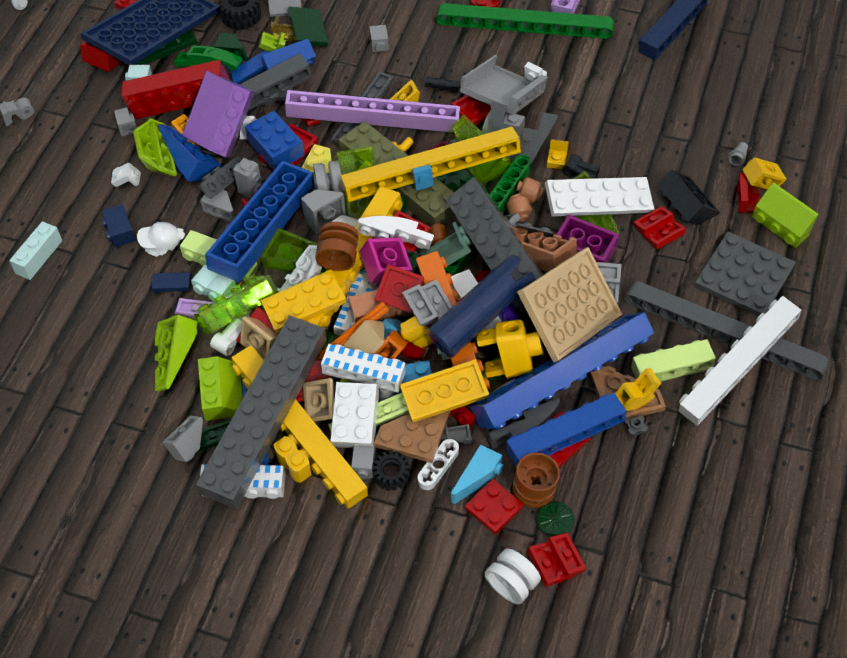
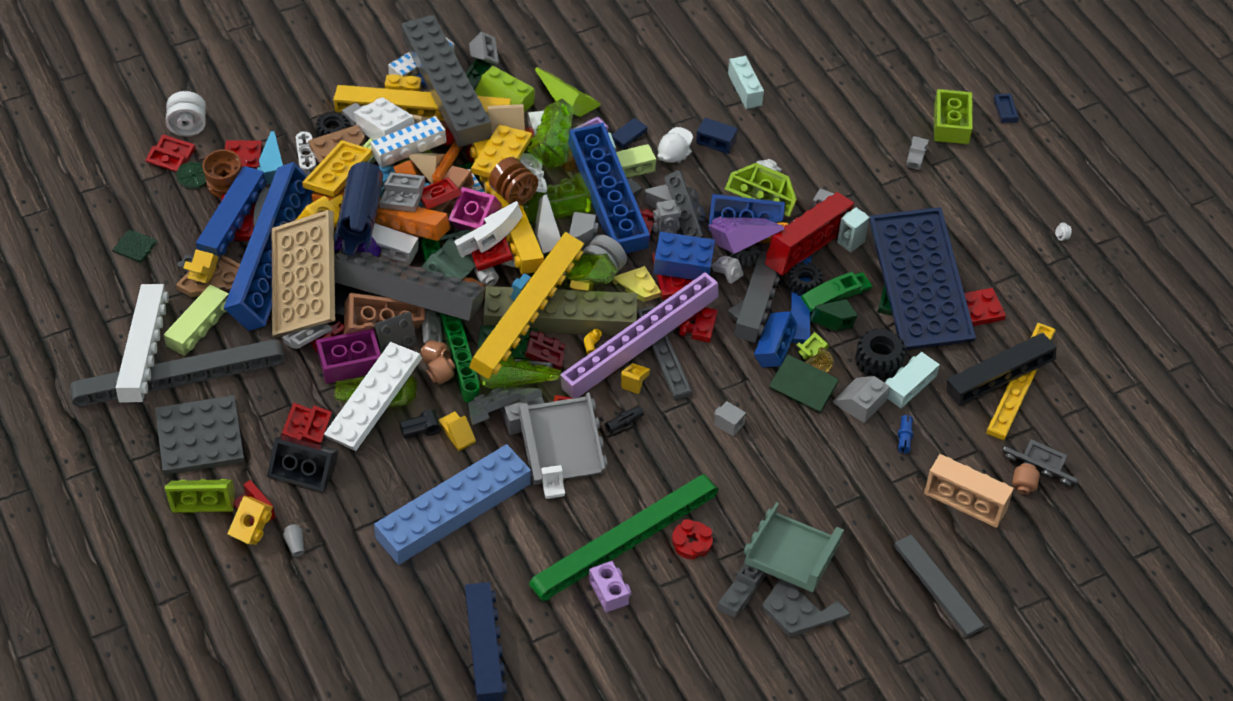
camera: 130 degrees right, 5 degrees down
none -> clear green piece [112,229,157,263]
none -> medium blue brick [374,444,531,565]

